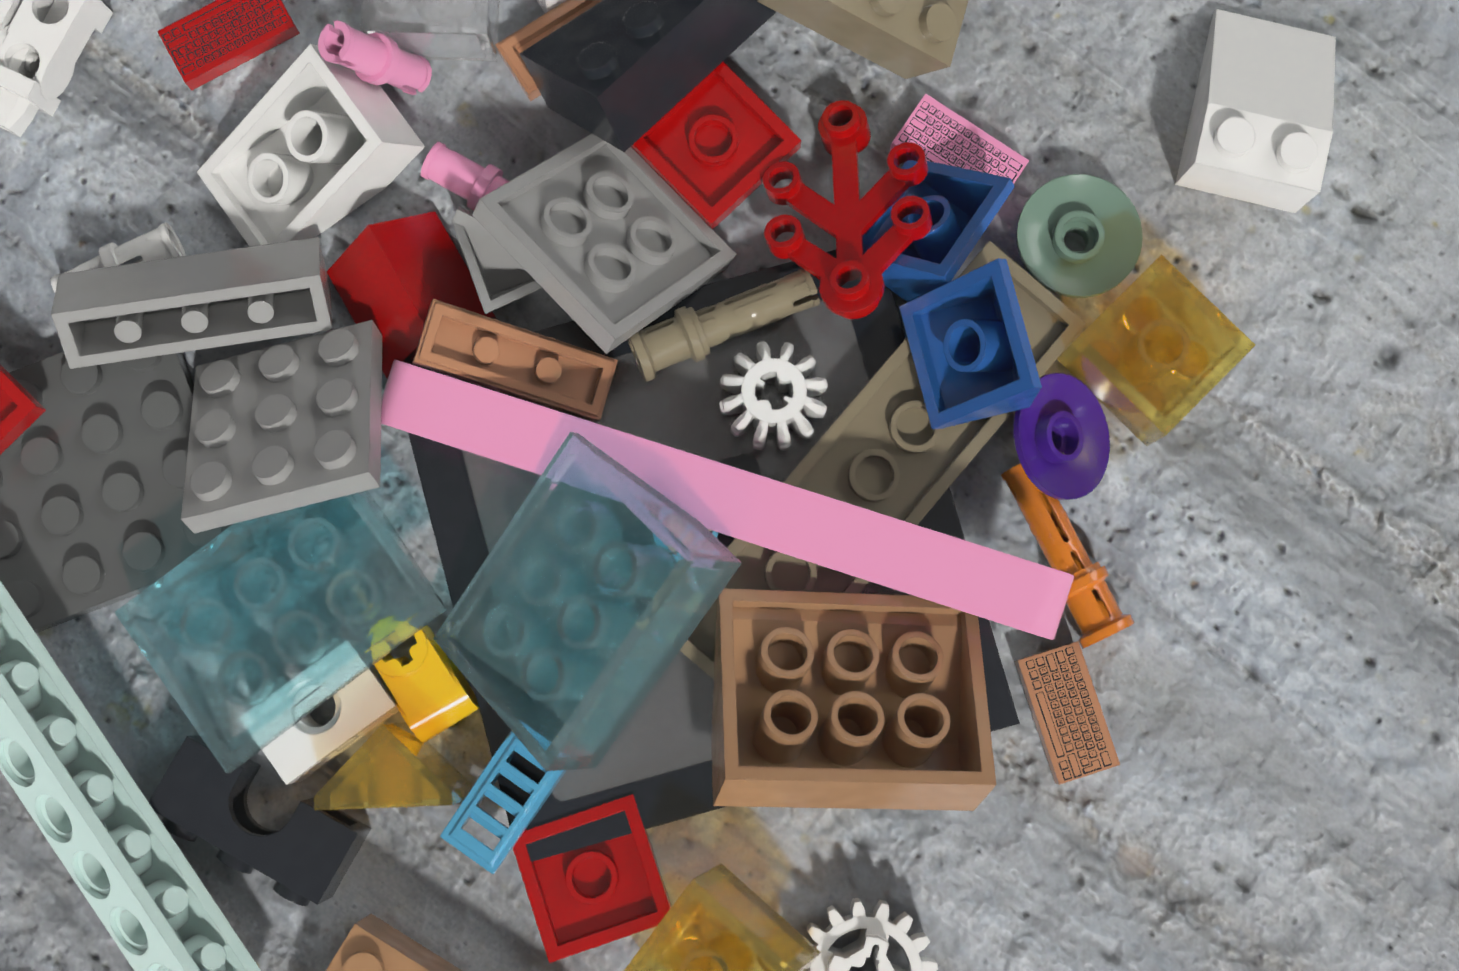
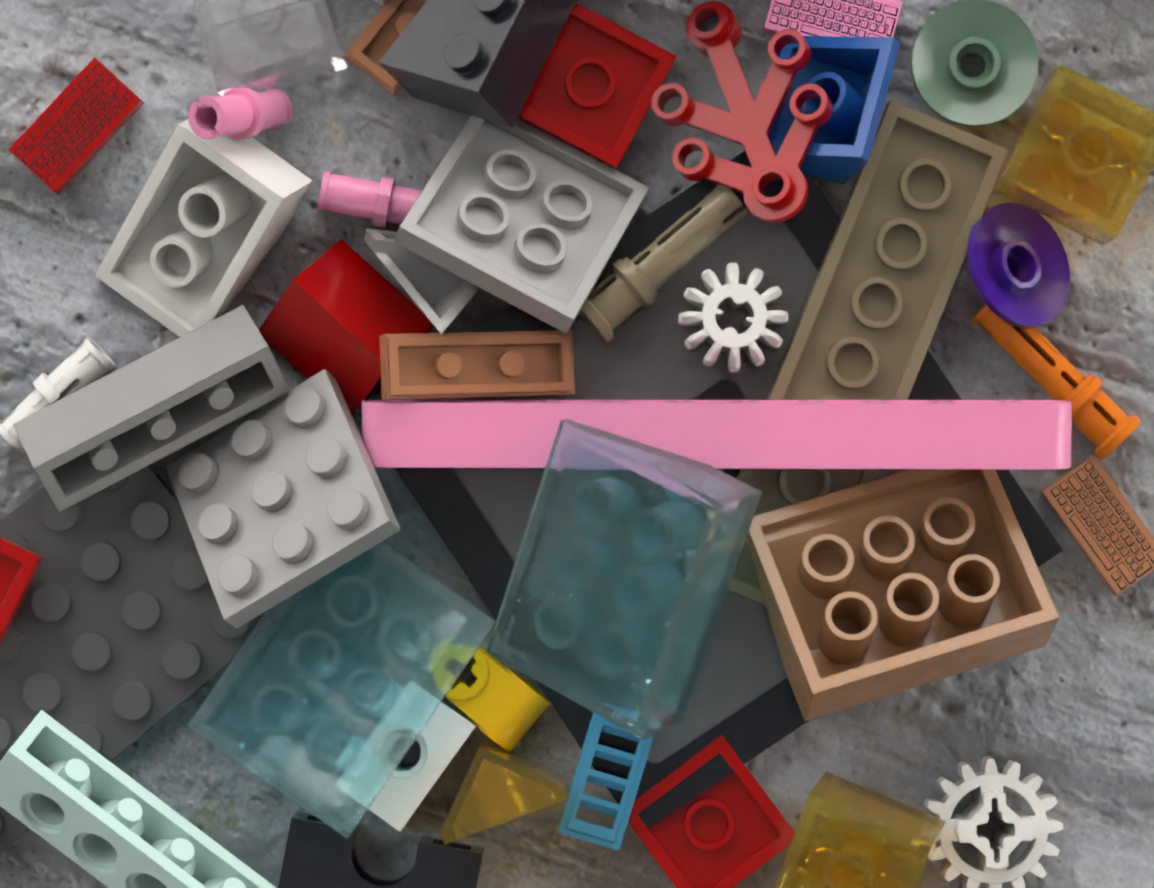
camera: 20 degrees left, 5 degrees up
blue slope [899,258,1042,429] -> none

